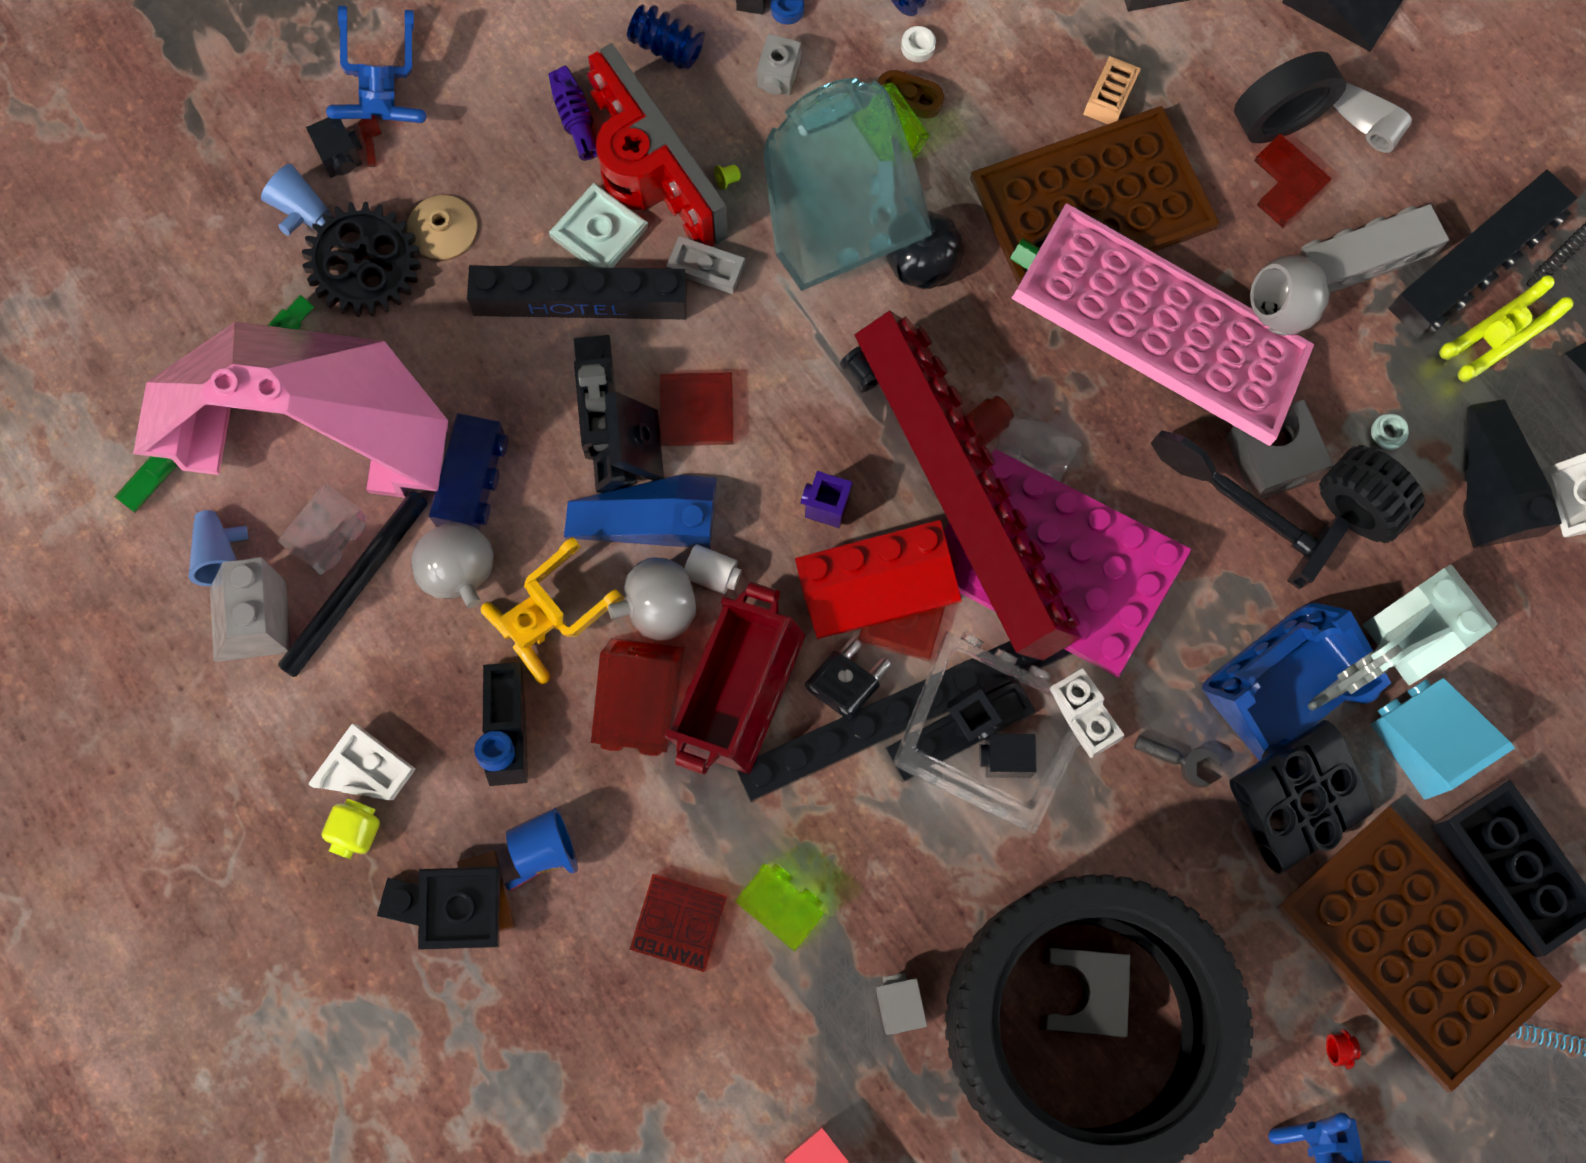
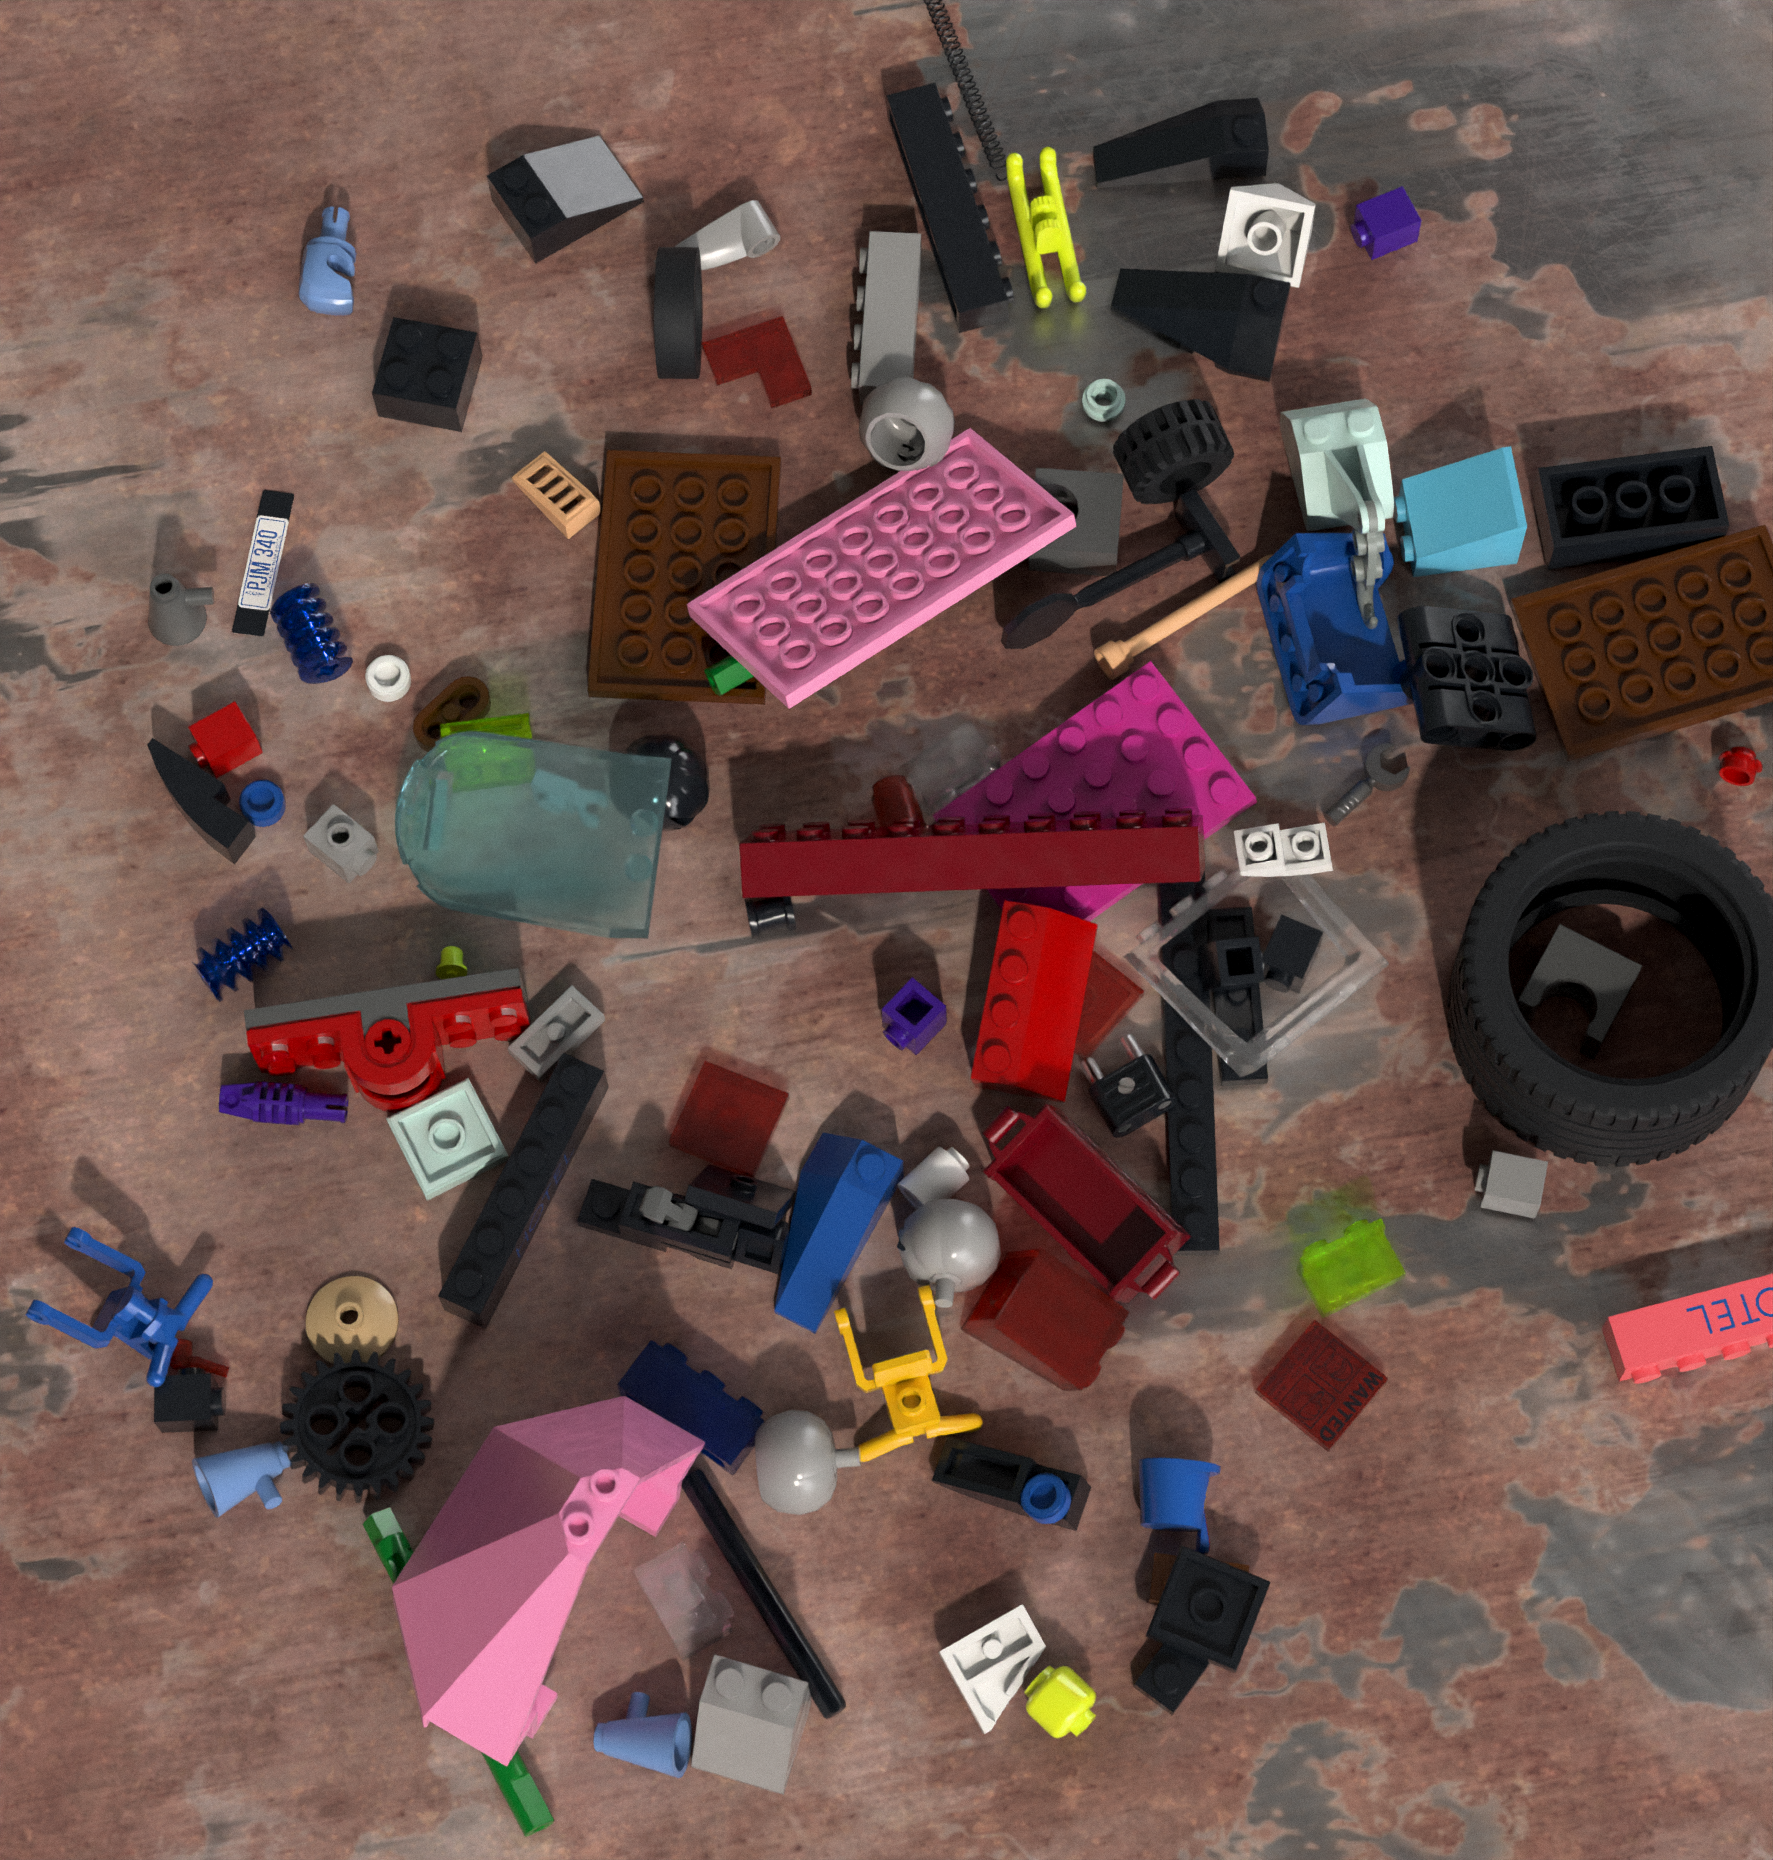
camera: 60 degrees left, 5 degrees down
none -> light nougat piece [1094,554,1272,680]

